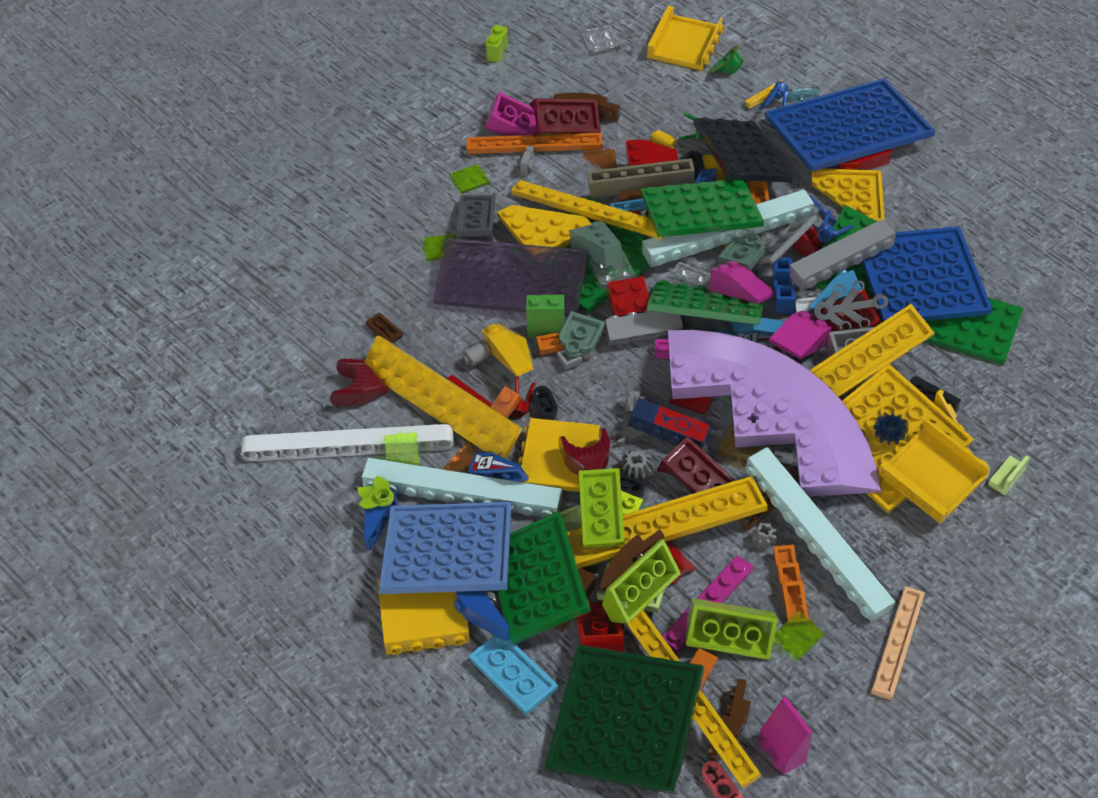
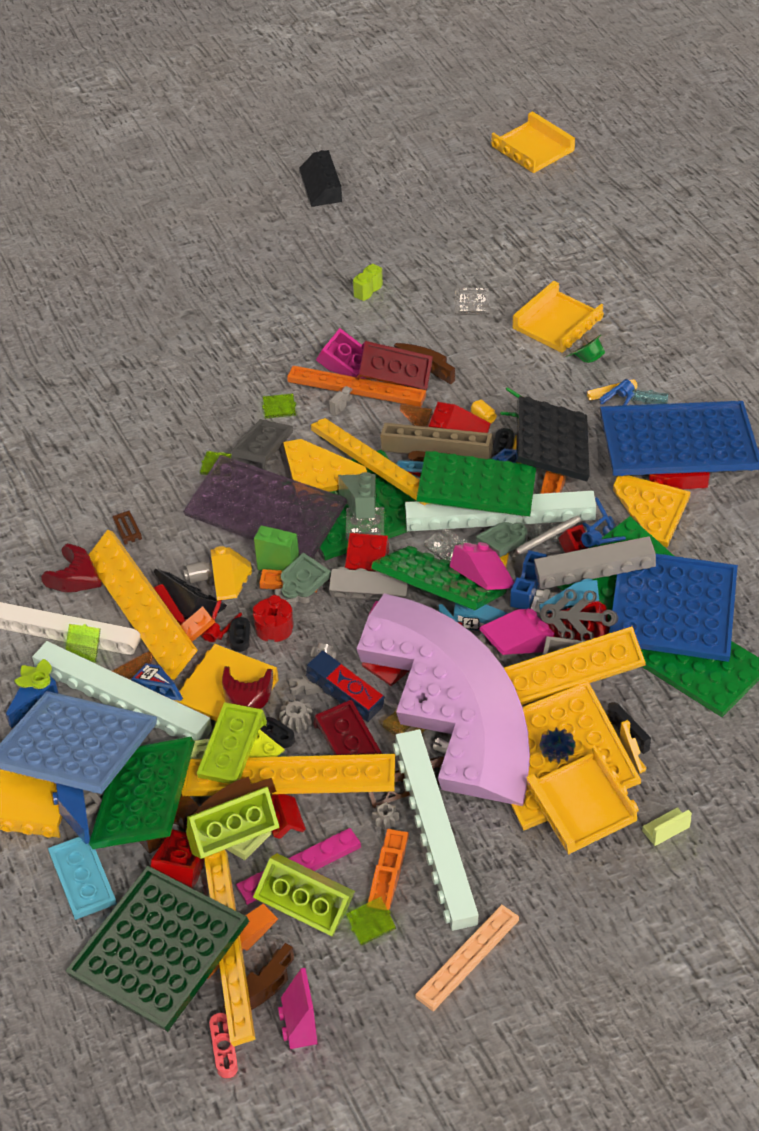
camera: 20 degrees right, 5 degrees down
none -> black wedge [154,569,227,620]
none -> red brick [253,595,294,642]

